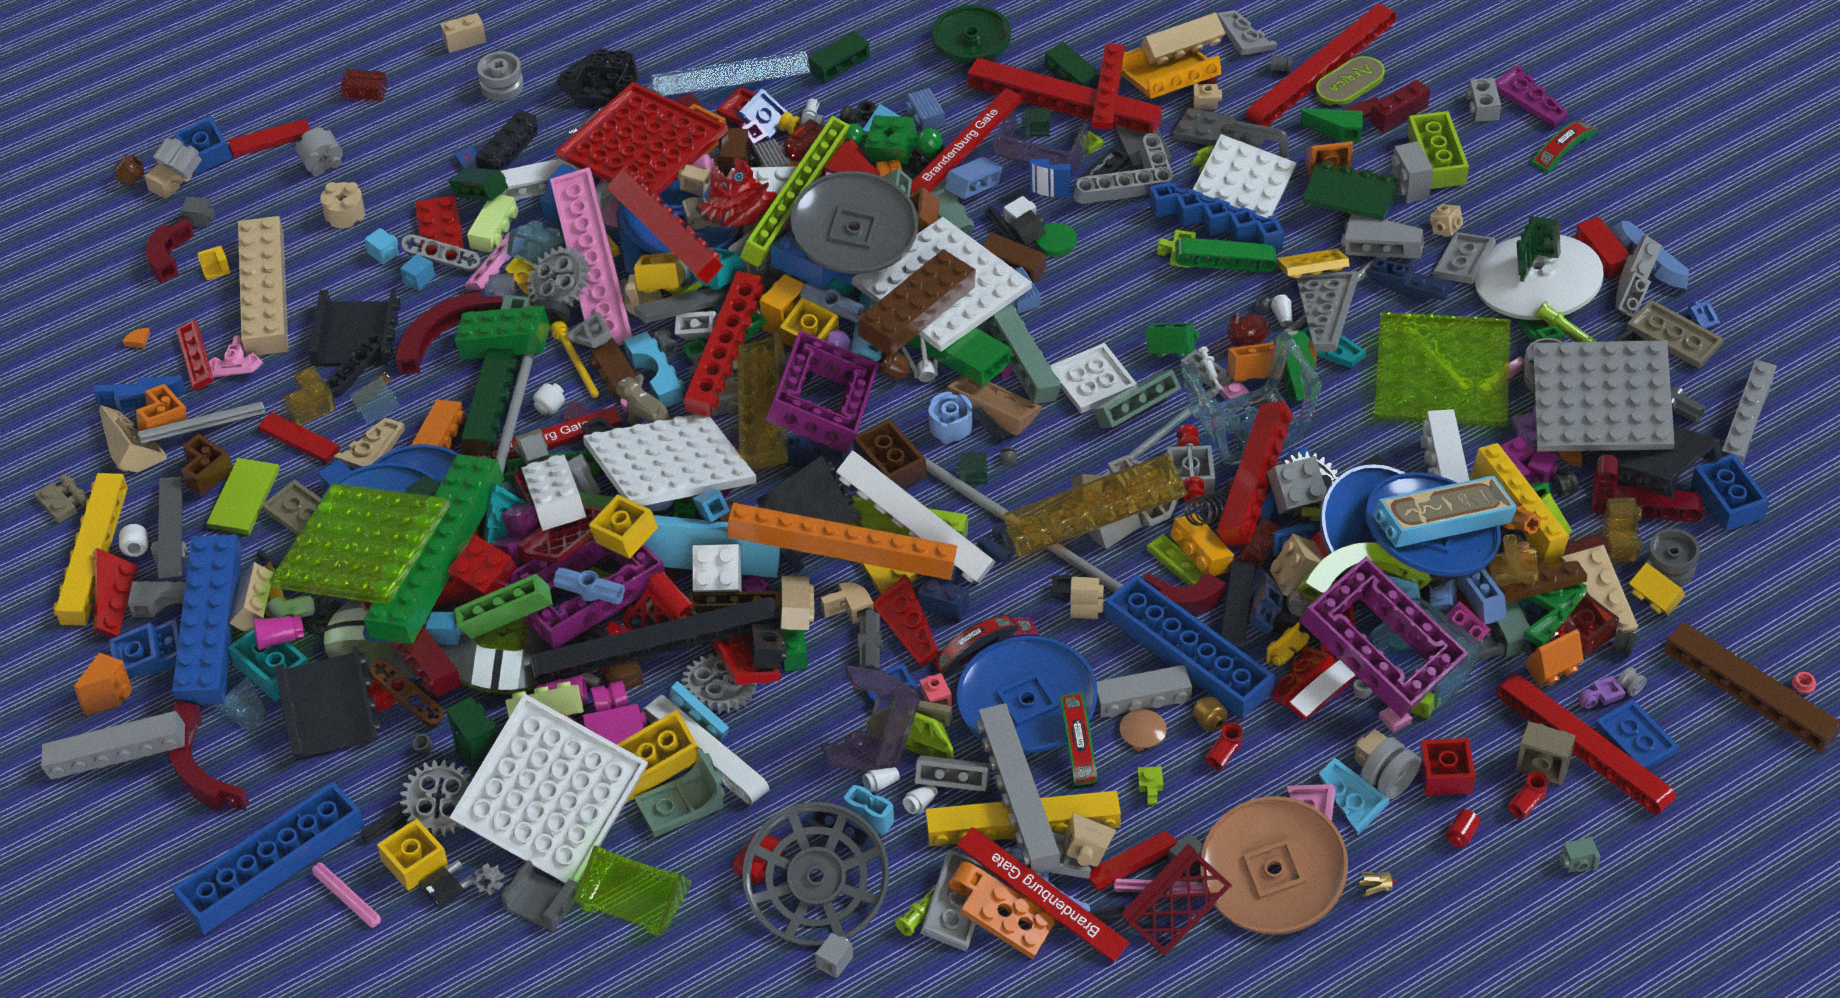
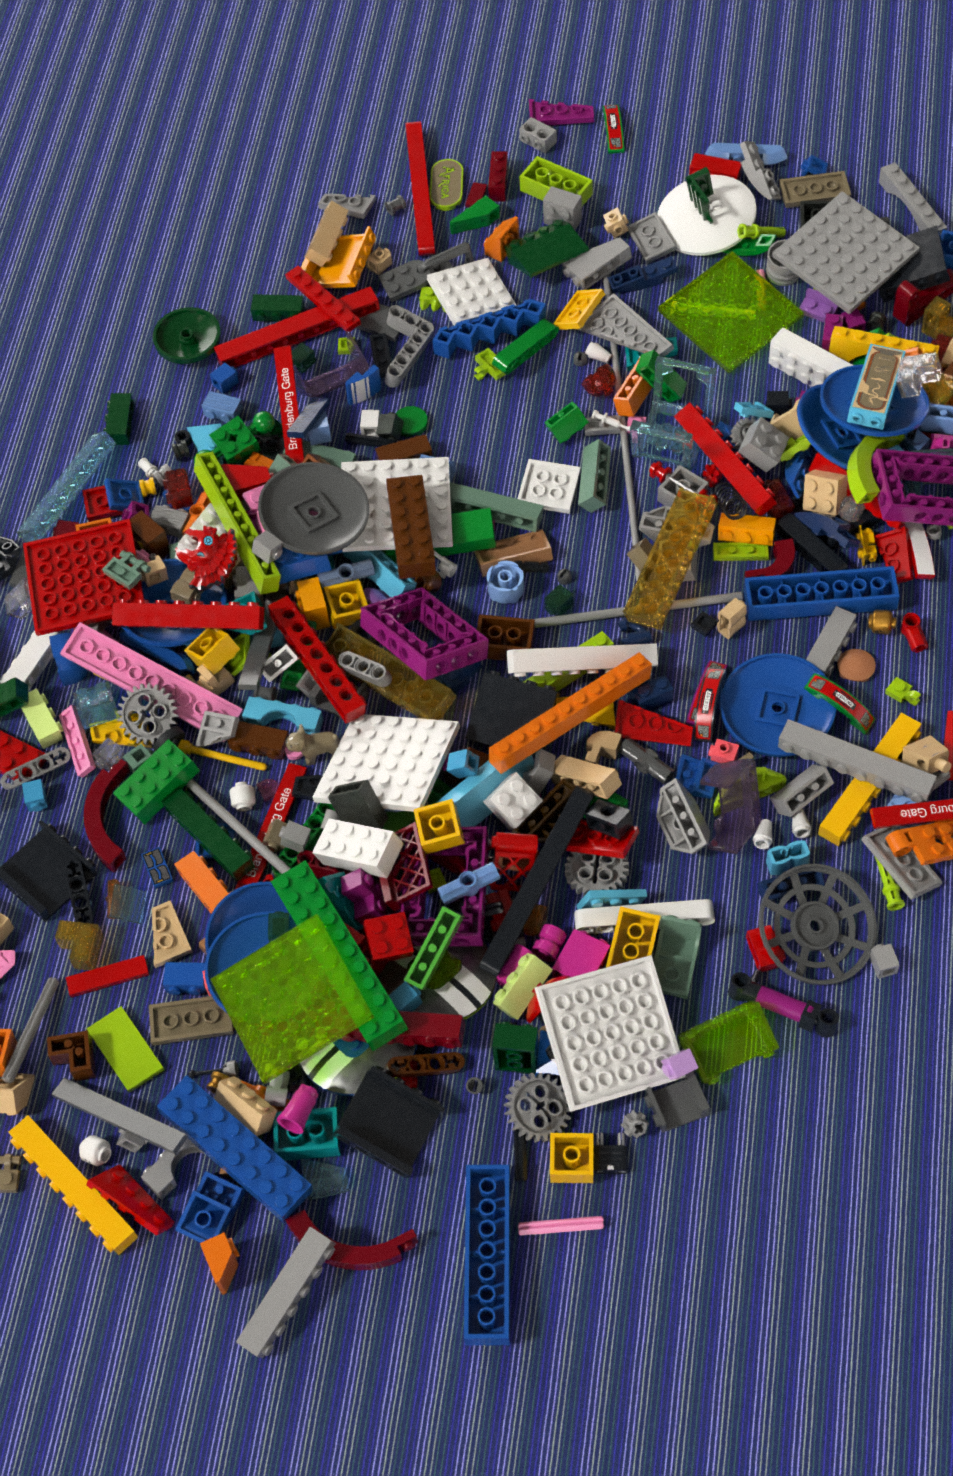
camera: 45 degrees left, 10 degrees up
none -> sand green plate [102,550,151,590]
none -> tile [141,847,174,889]
none -> blue brick [210,363,239,394]
none -> light grey brick [252,530,283,564]
none -> tile [287,397,330,438]
none -> pearl dark grey brick [328,779,388,829]
none -> light grey beam [339,651,392,687]
none -> light grey slope [523,749,555,796]
none -> light grey wedge [656,778,710,854]
none -> lavender brick [661,1048,699,1080]
none -> black piece [728,970,839,1038]
none -> medium azure wing [734,402,774,419]
none -> clear brick [896,352,942,398]

